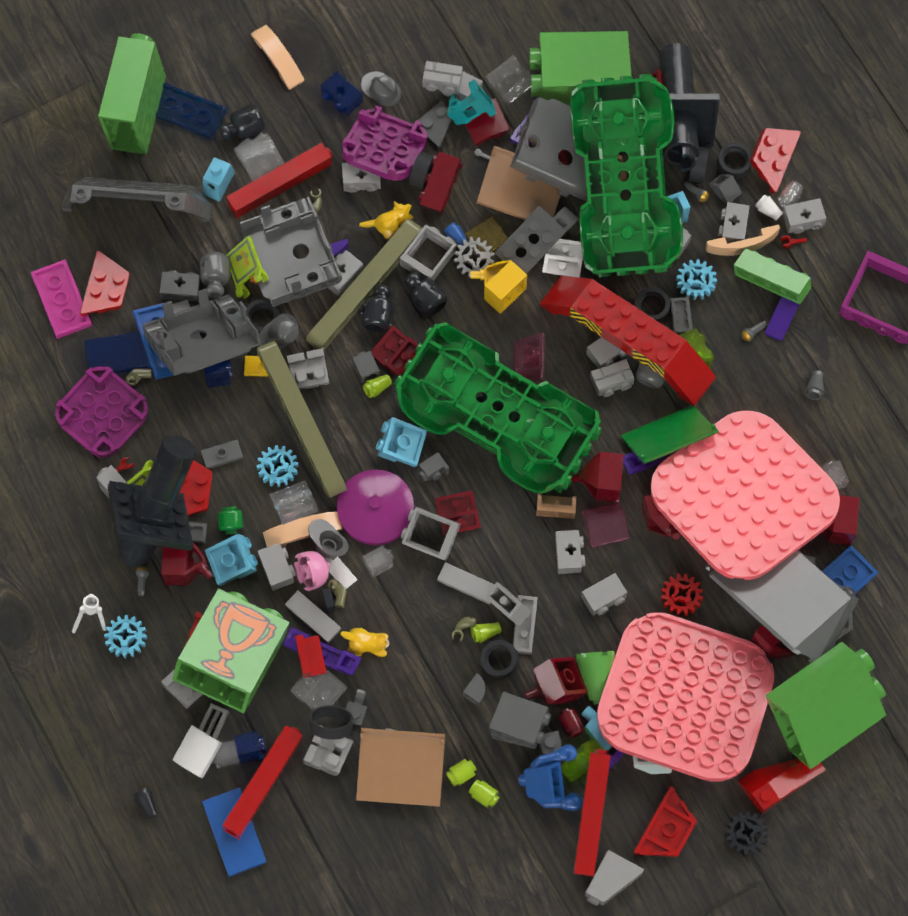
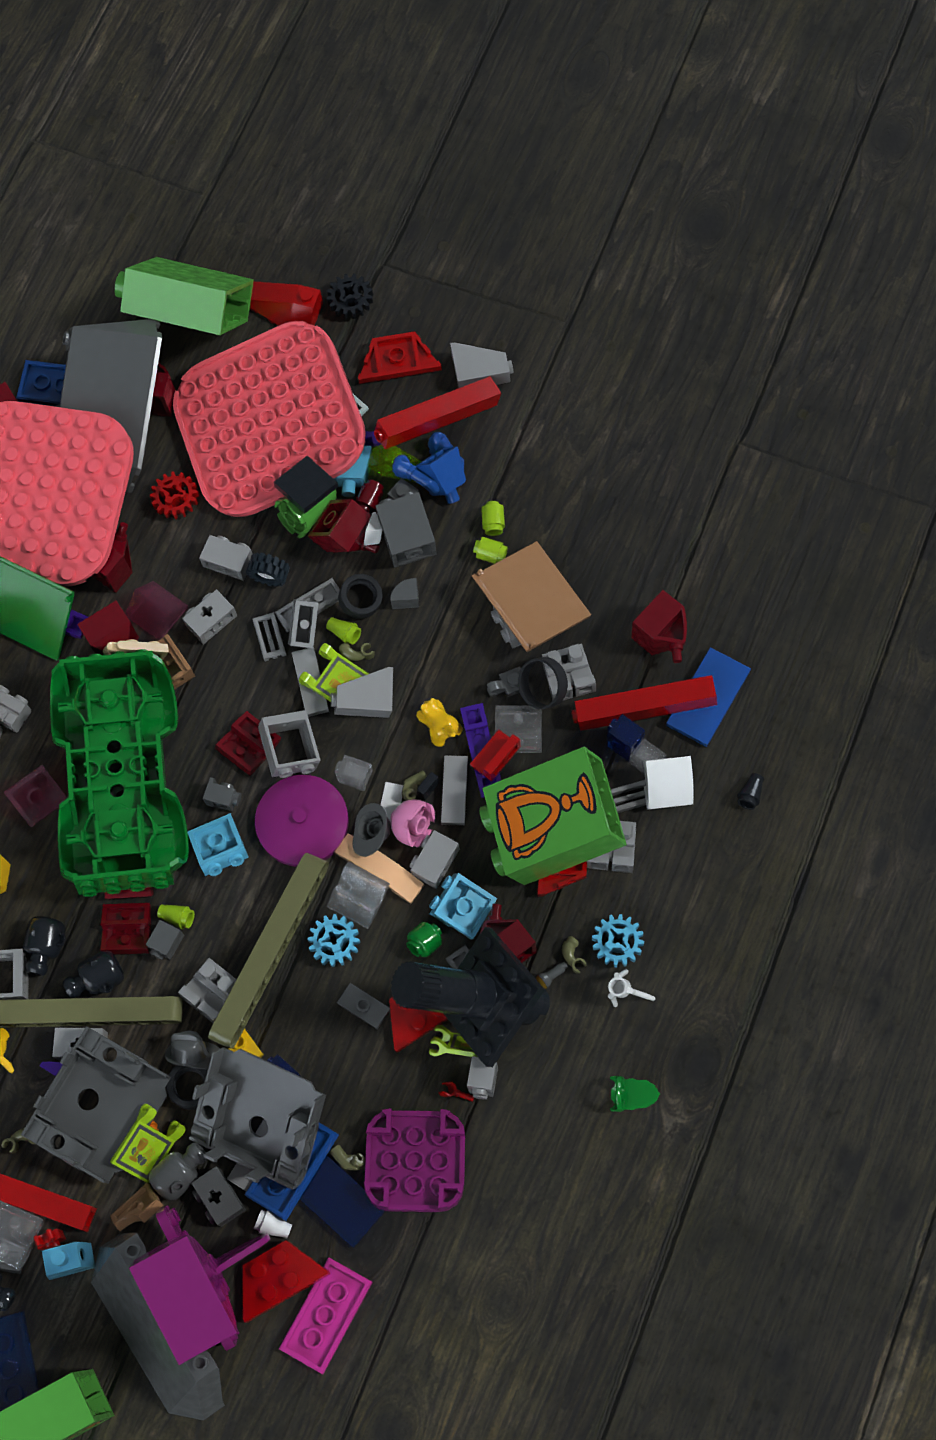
camera: 120 degrees left, 0 degrees up
none -> red plate [33,1228,66,1251]
none -> tan hinge [103,639,169,660]
none -> medium nougat tile [110,1183,163,1231]
none -> magenta brick [129,1205,270,1365]
none -> black bush [246,553,290,587]
none -> light grey tile [253,612,286,661]
none -> white cone [254,1210,292,1239]
none -> black tile [274,456,338,514]
none -> lime flag [299,643,368,702]
none -> light grey slope [331,667,393,718]
none -> white slope [364,512,382,546]
none -> olive arm [562,936,586,974]
none -> green piece [610,1076,660,1112]
none -> dark red piece [631,590,687,663]

